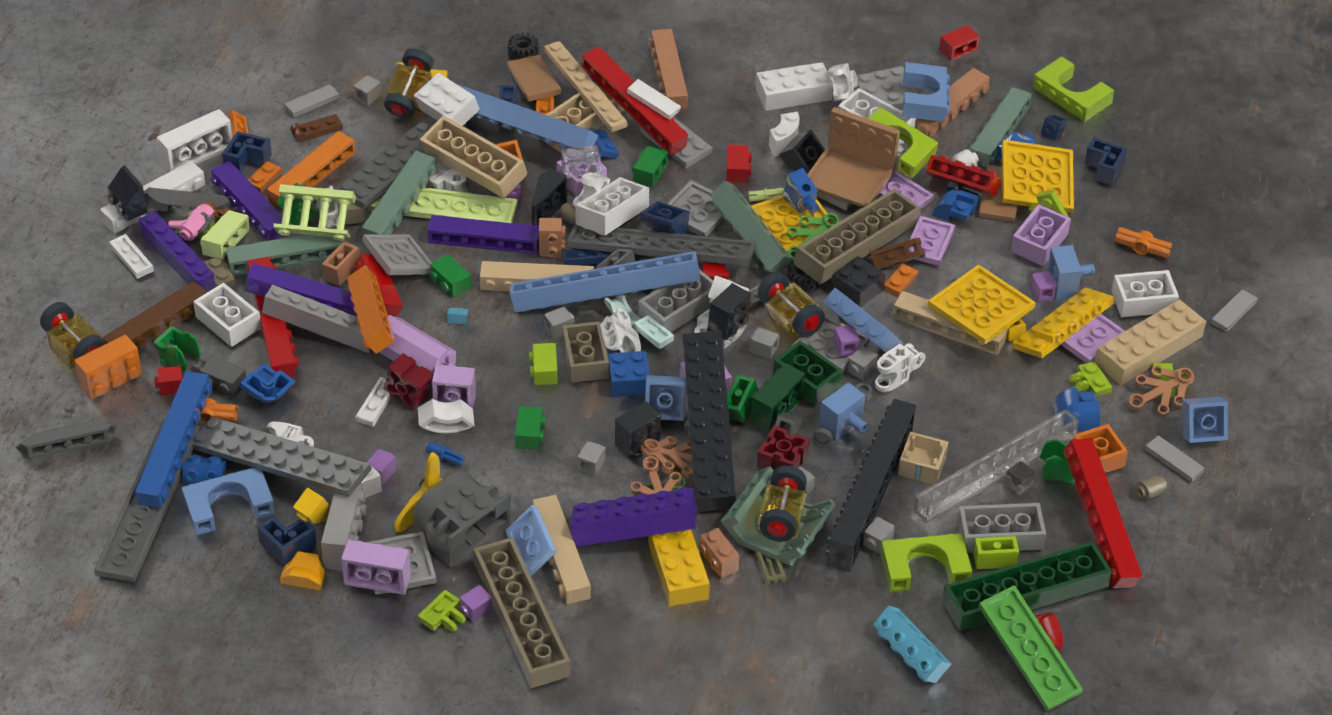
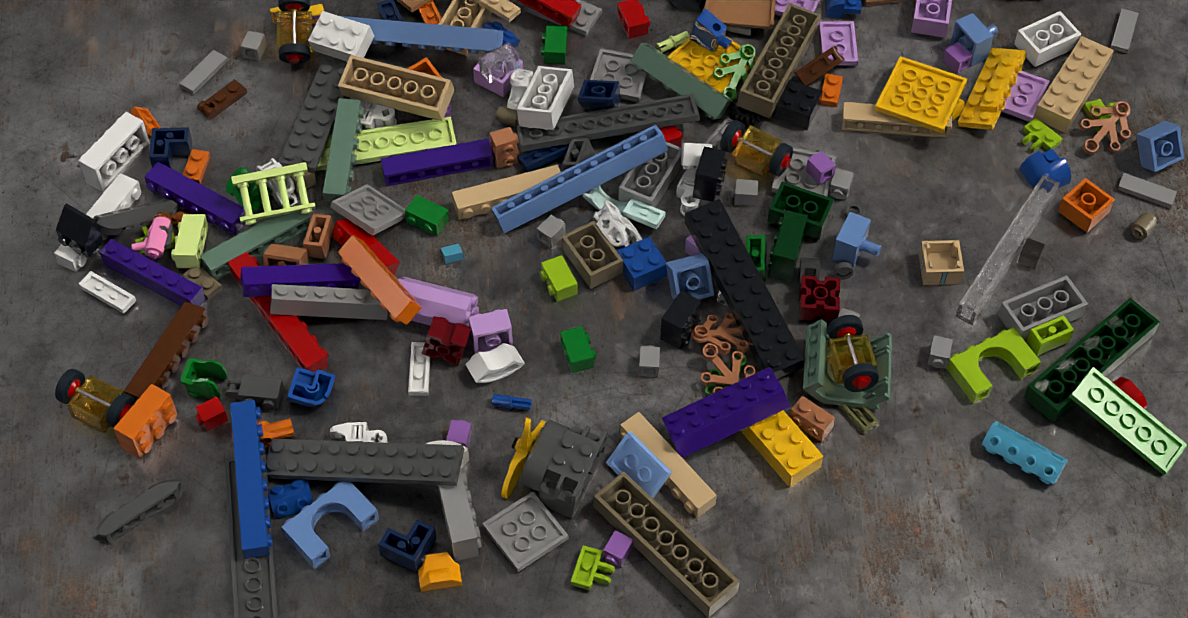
camera: 20 degrees left, 10 degrees up
white brick [193,283,261,347] -> none
orange brick [267,131,356,210] -> none
yellow slope [293,487,330,524] -> none
lavender brick [341,540,411,595] -> none
black slope [531,167,567,226] -> none
medium blue arch [823,288,904,353] -> none
black brick [825,399,916,573] -> none
white piece [875,343,926,392] -> none
green piece [1040,439,1075,483] -> none
red brick [1064,438,1143,588] -> none
none -> nougat brick [263,244,308,266]

